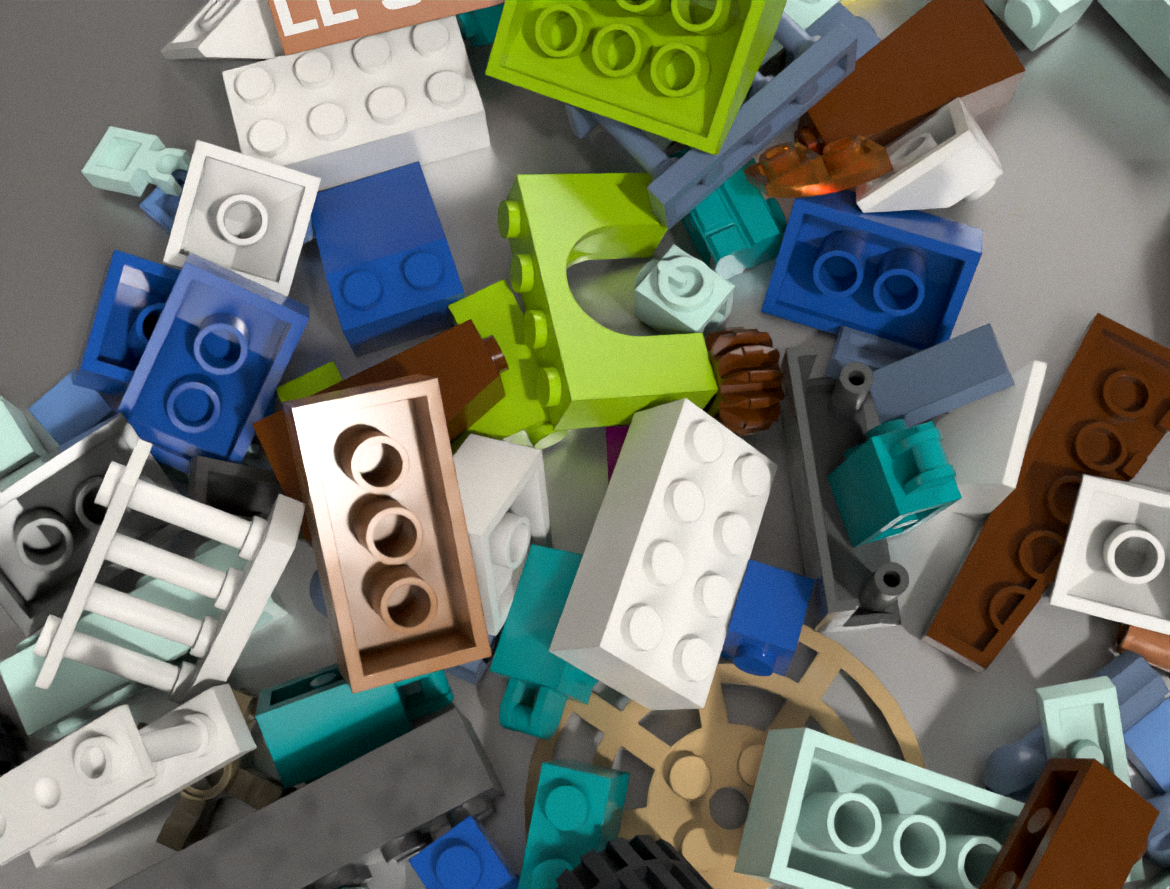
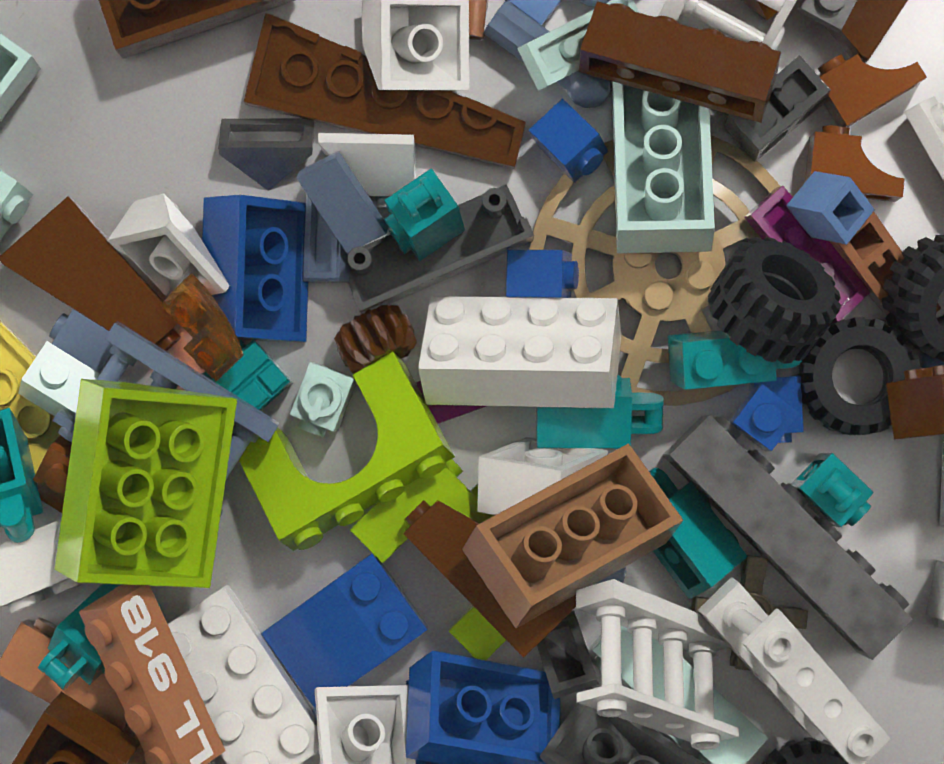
camera: 110 degrees left, 15 degrees up
none -> flat silver slope [218,118,314,191]
none -> blue brick [529,98,609,183]

